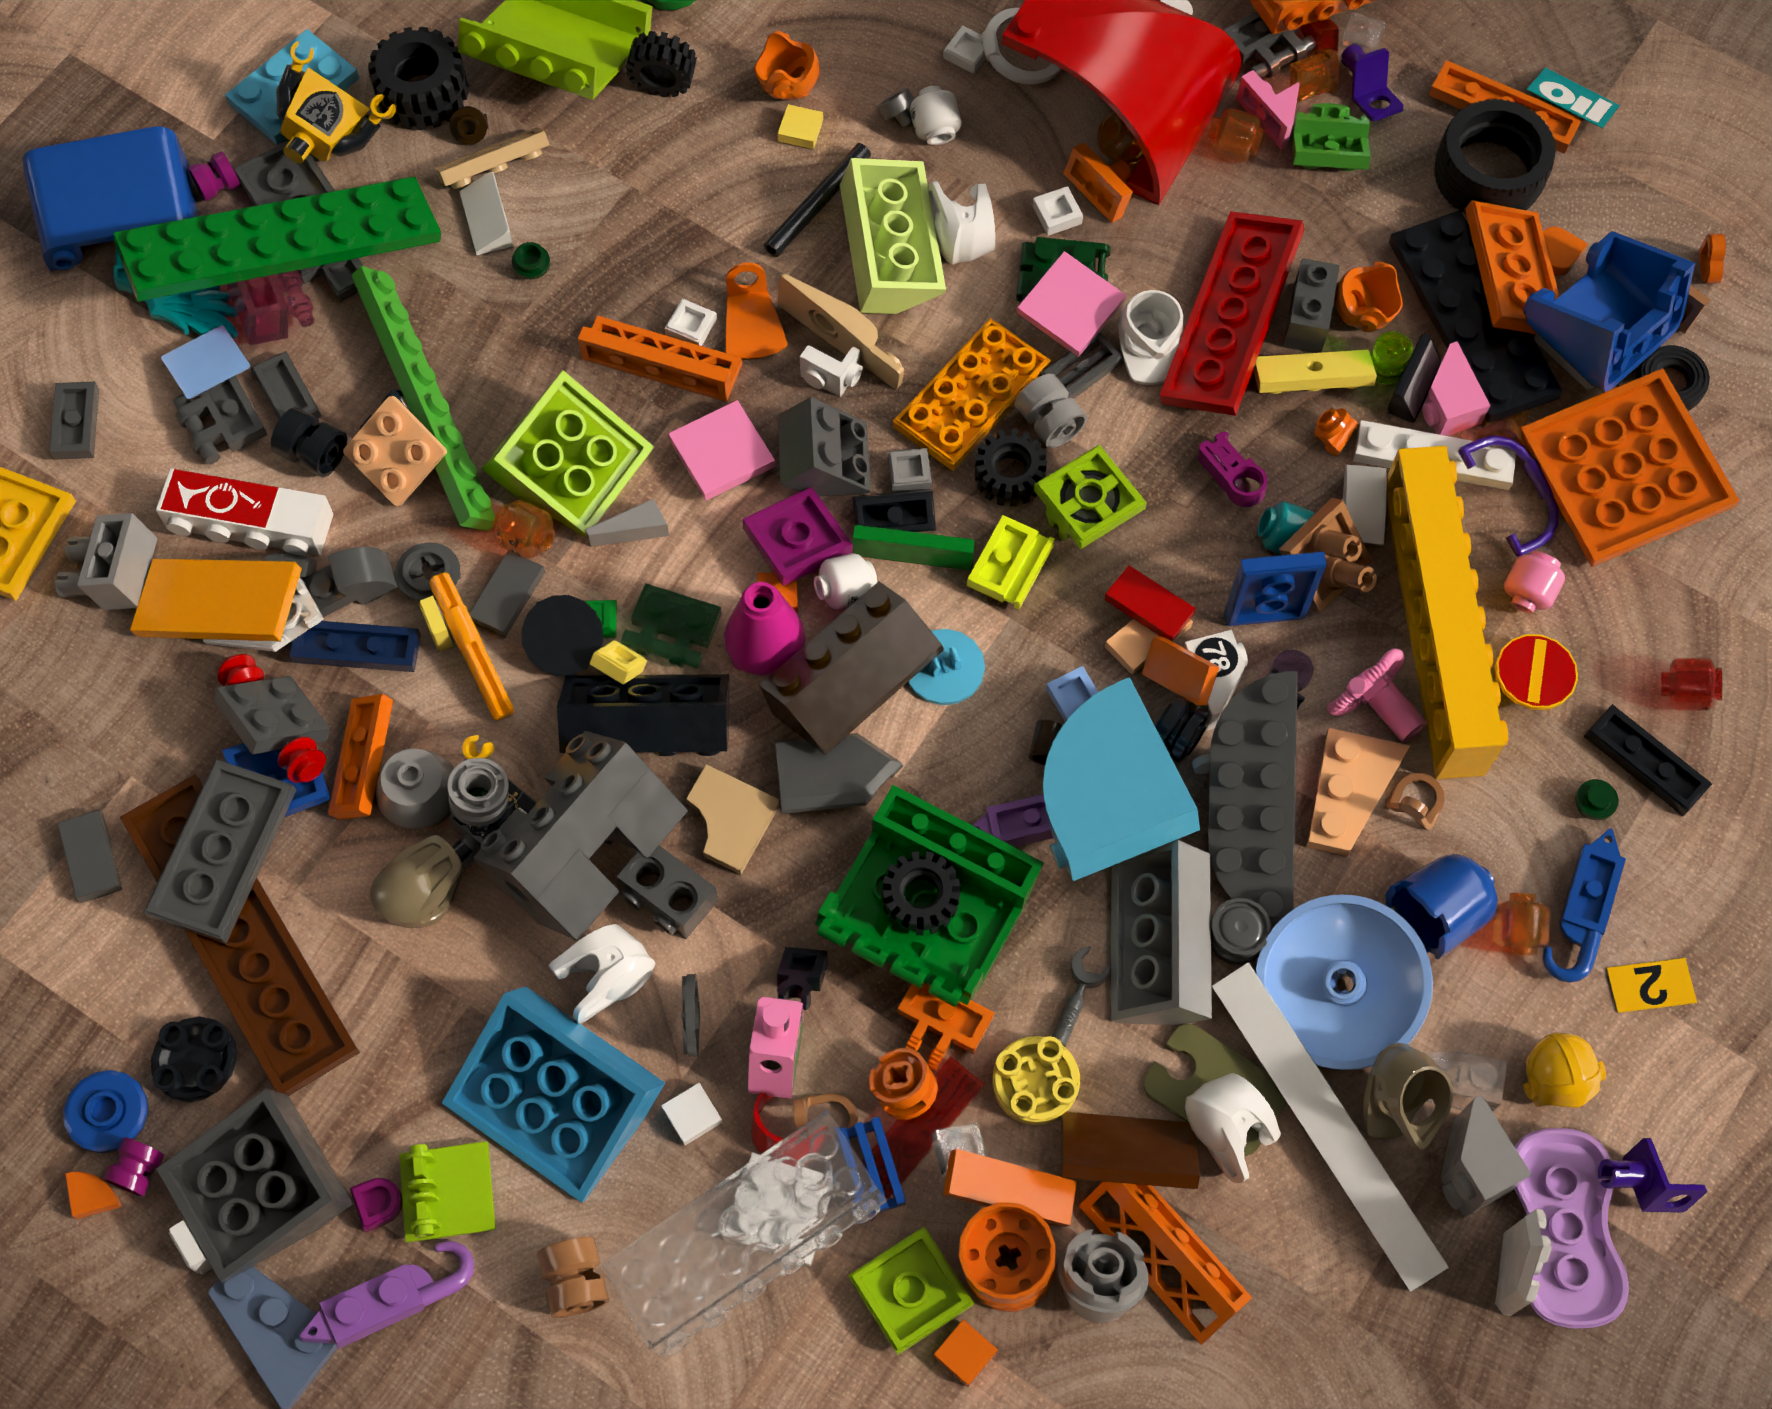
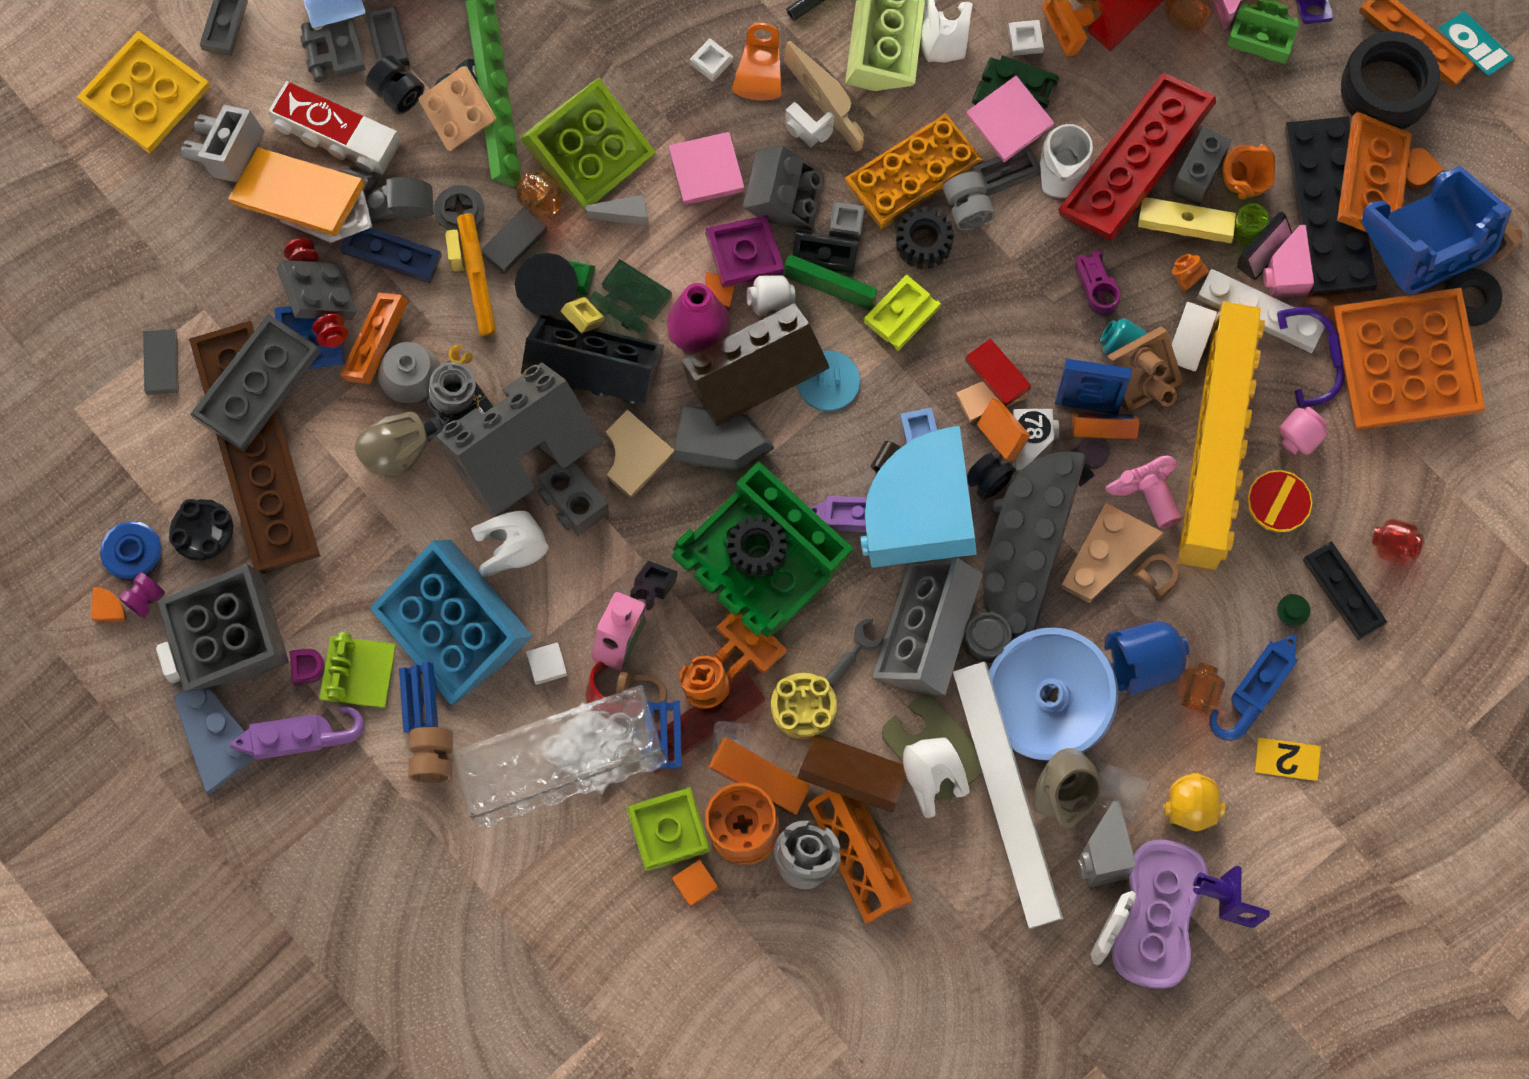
camera: 15 degrees right, 5 degrees up
orange fence [578,315,742,402] -> none
dark grey wheel [681,973,700,1057] -> none
lime piece [1034,444,1147,550] -> none
none -> blue tile [399,662,438,734]
none -> orange slope [1071,412,1140,439]

